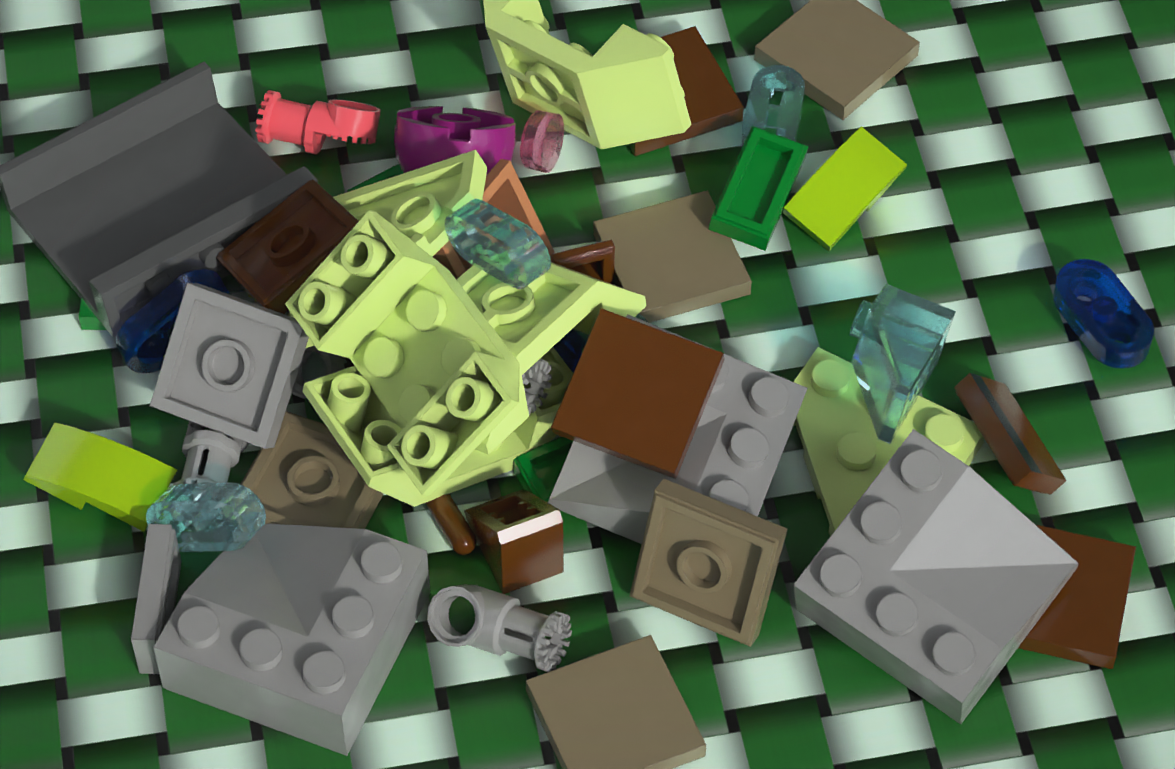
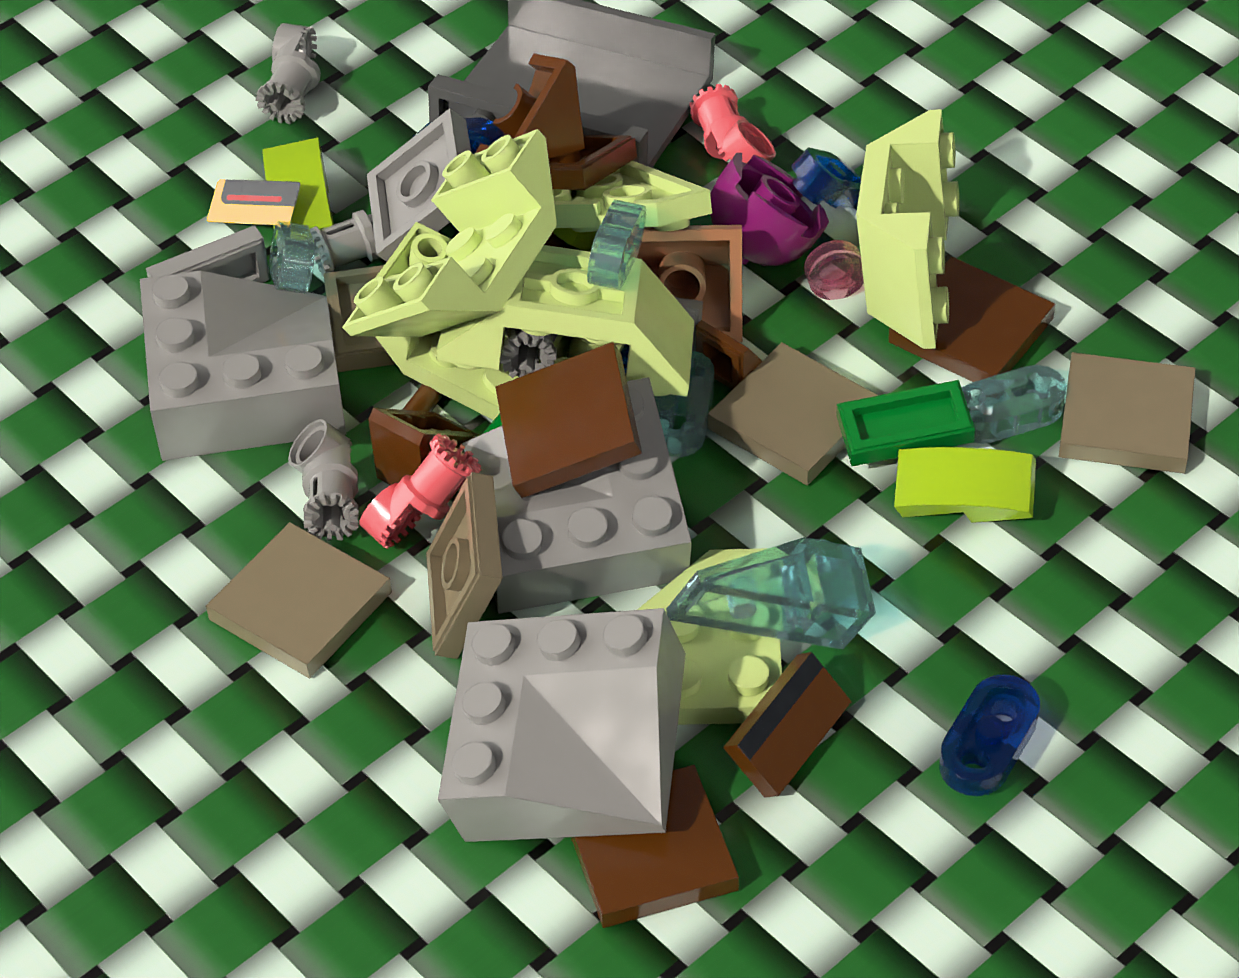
camera: 60 degrees right, 5 degrees down
none -> sticker [207,179,301,226]
none -> coral connector [359,433,482,549]
none -> reddish brown slope [475,54,585,159]
none -> plate [792,147,861,208]

